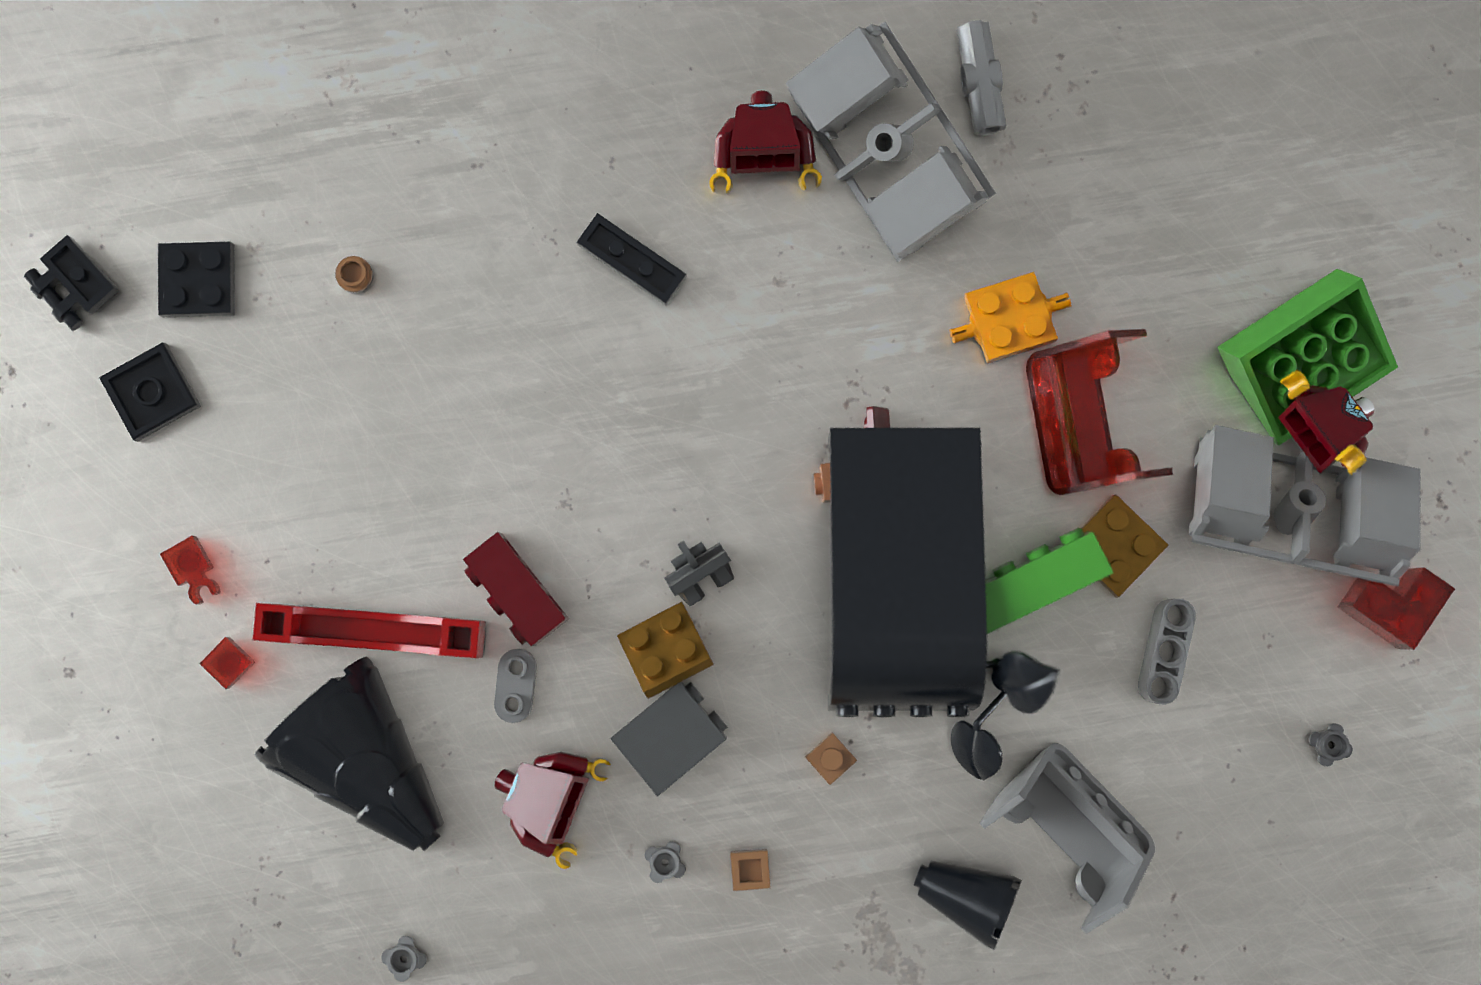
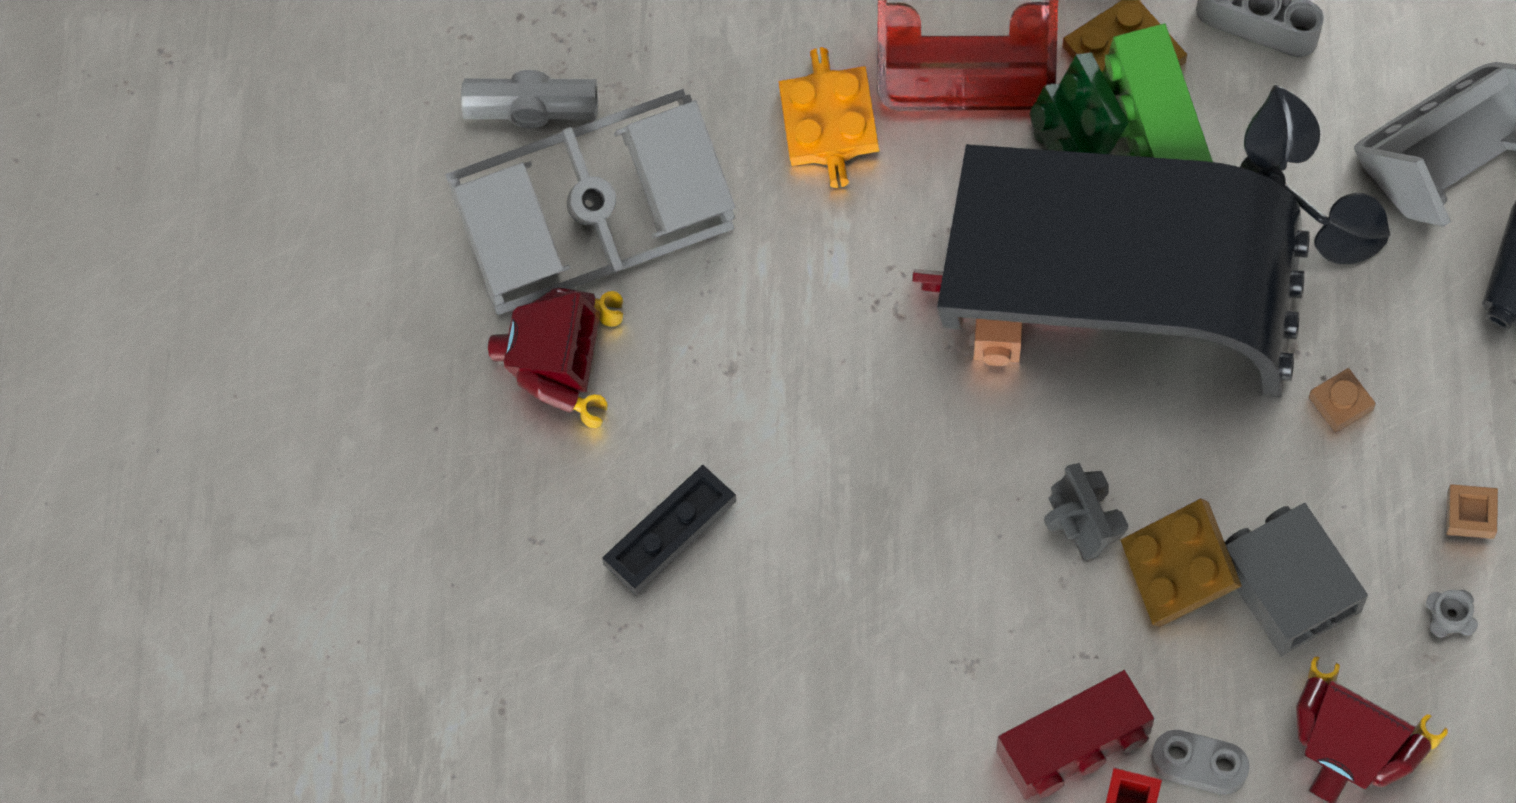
camera: 75 degrees left, 20 degrees down
none -> dark green plate [1029,53,1129,154]

